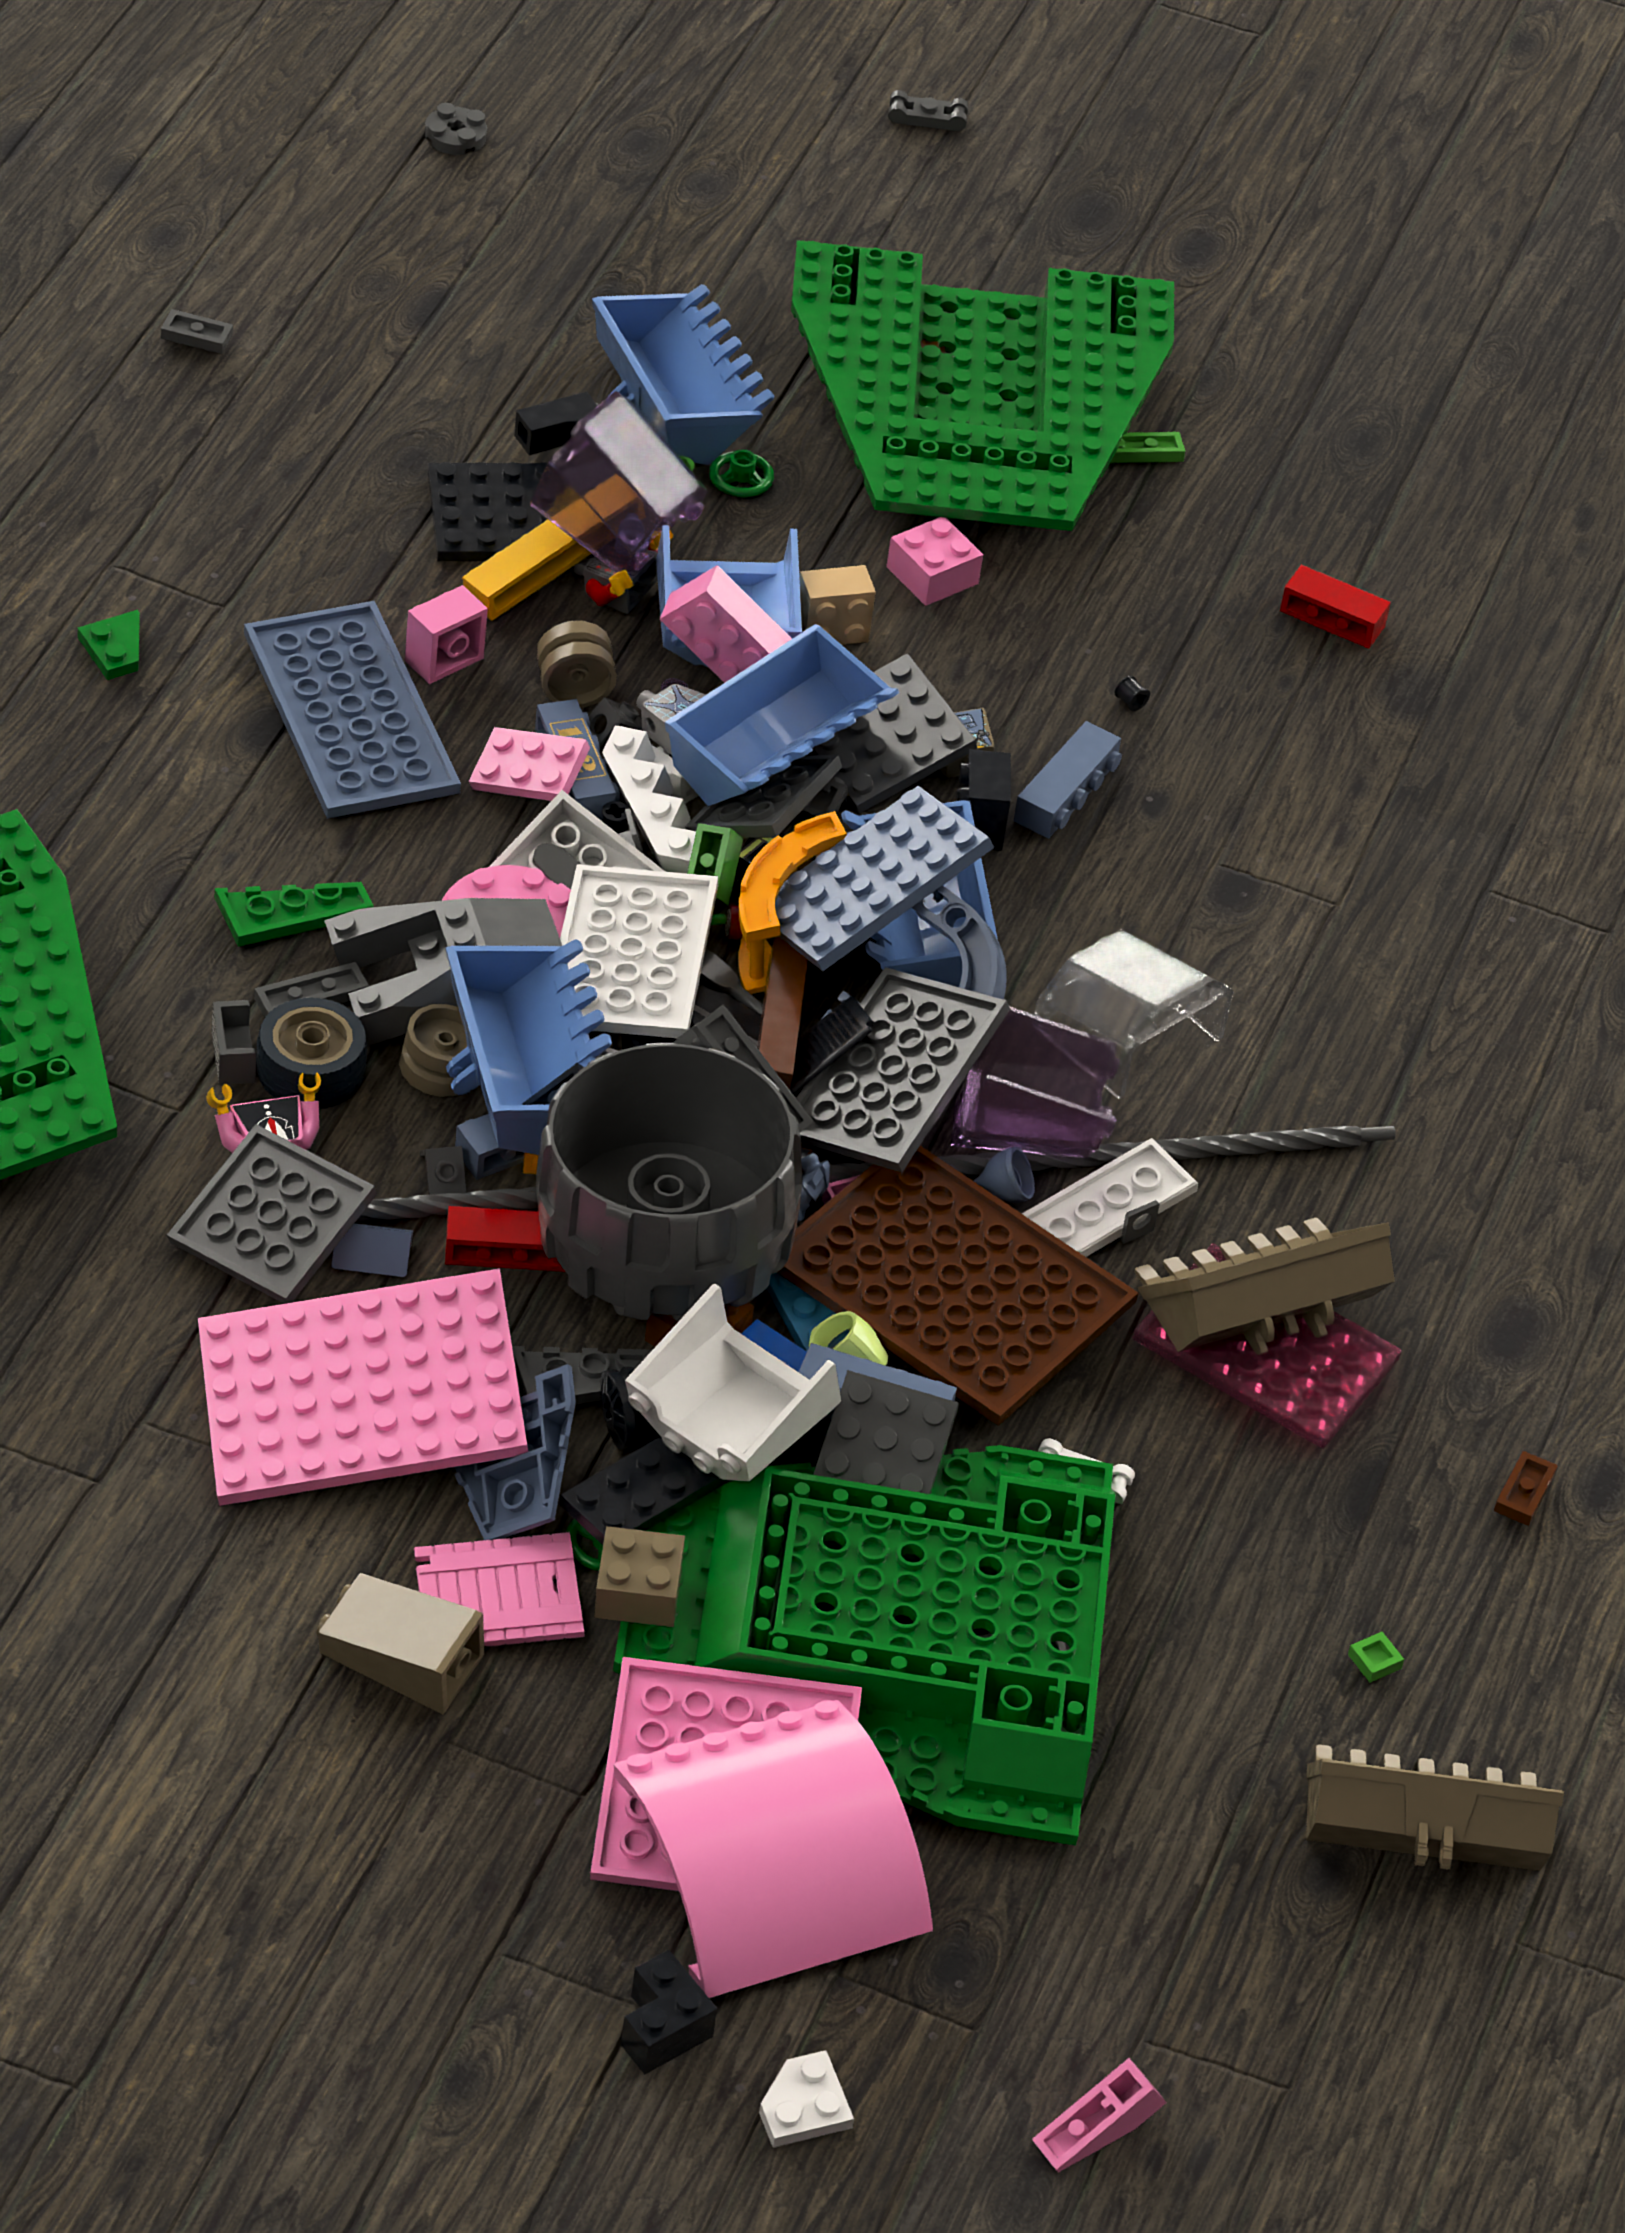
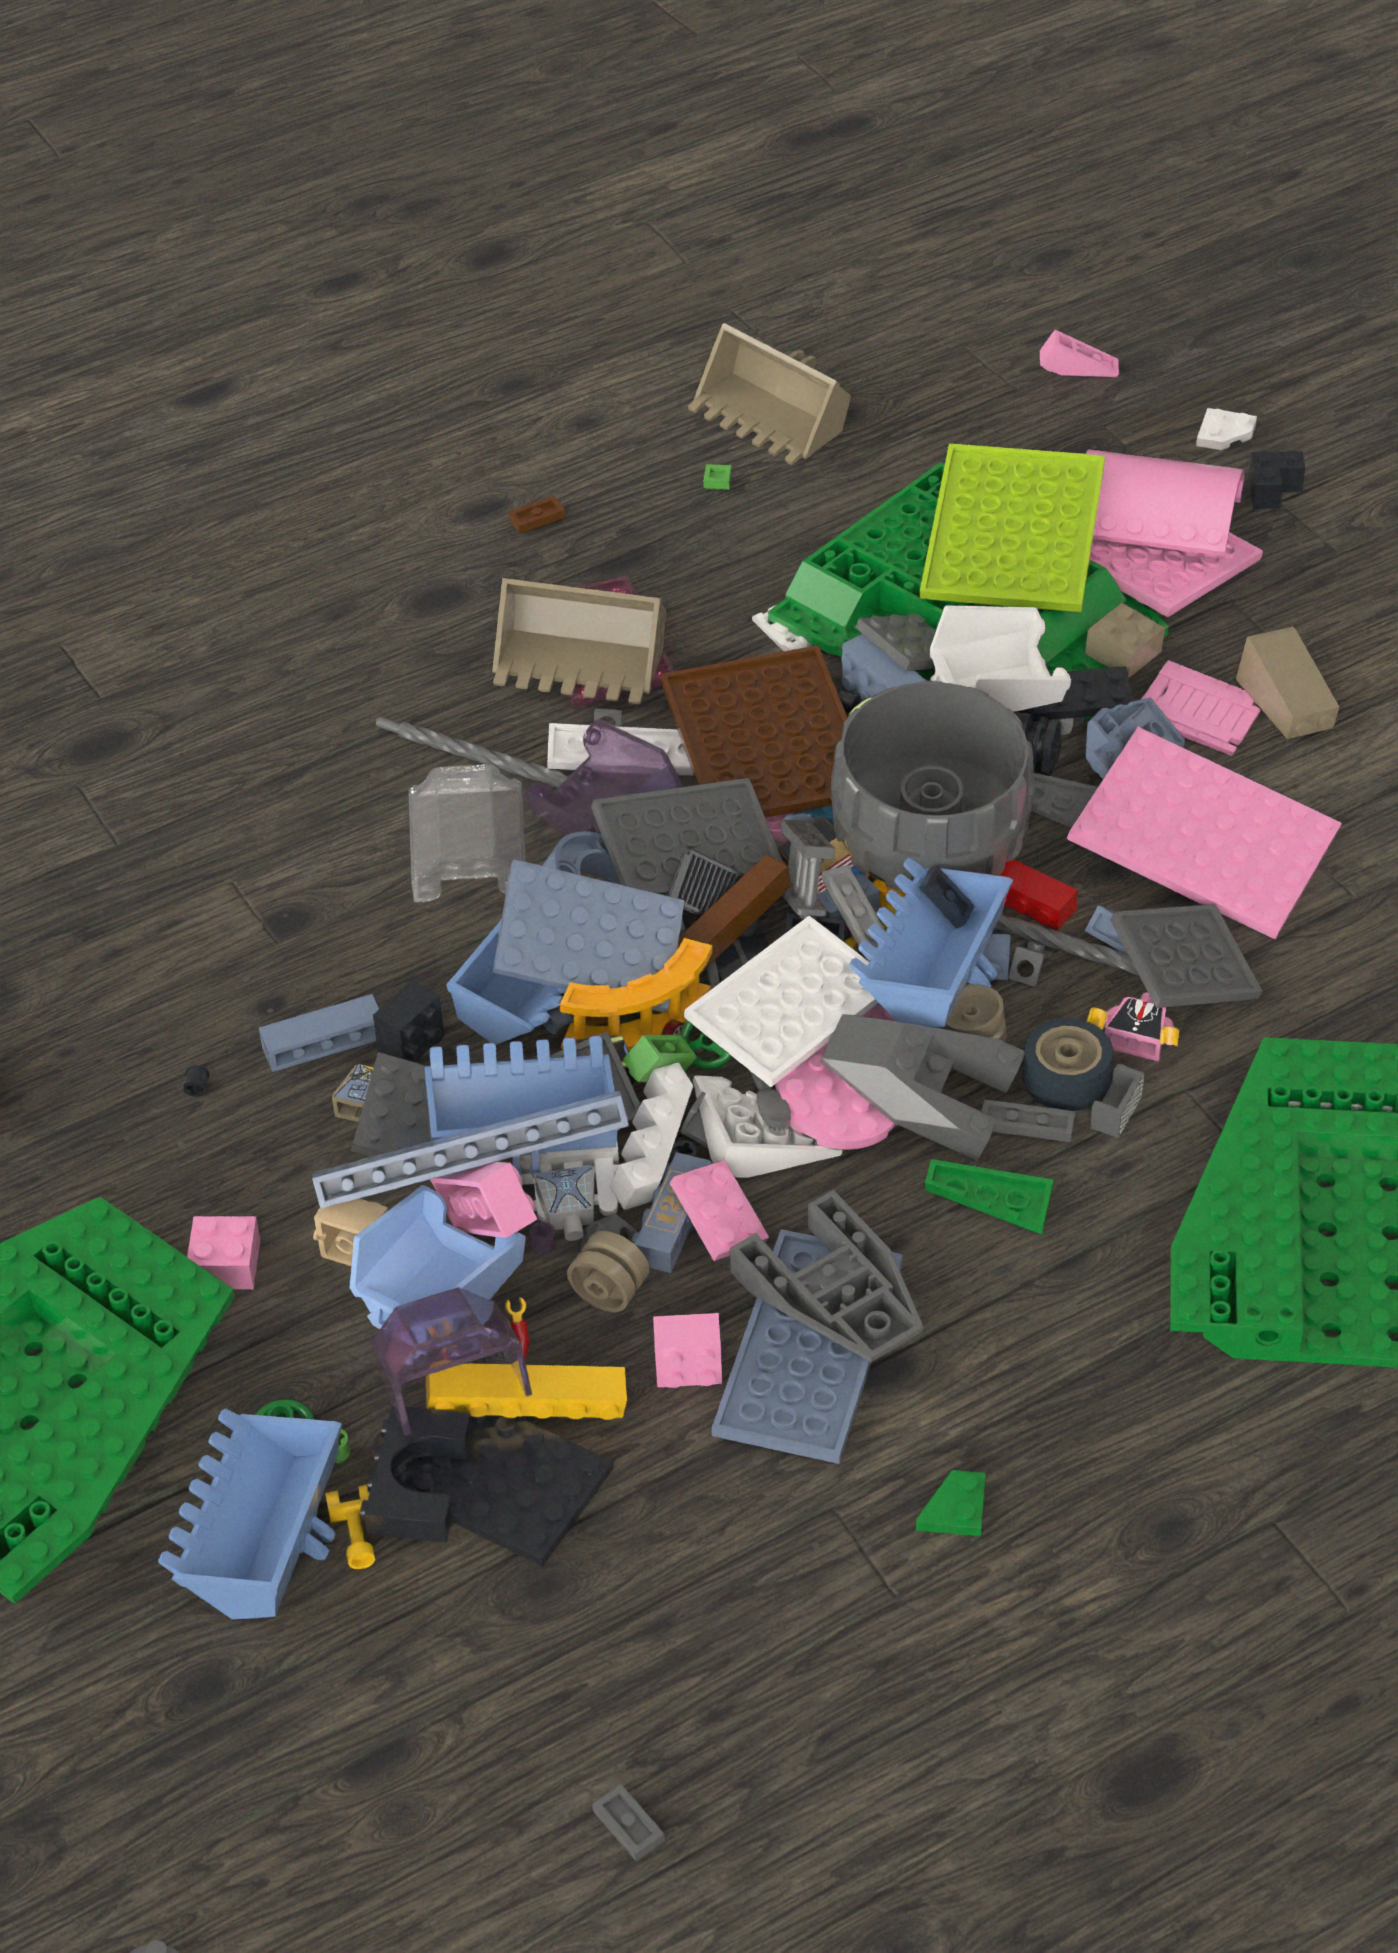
camera: 135 degrees left, 0 degrees up
none -> sand blue brick [312,1091,629,1209]
none -> dark grey wedge [730,1190,924,1362]
none -> lime plate [920,443,1105,612]

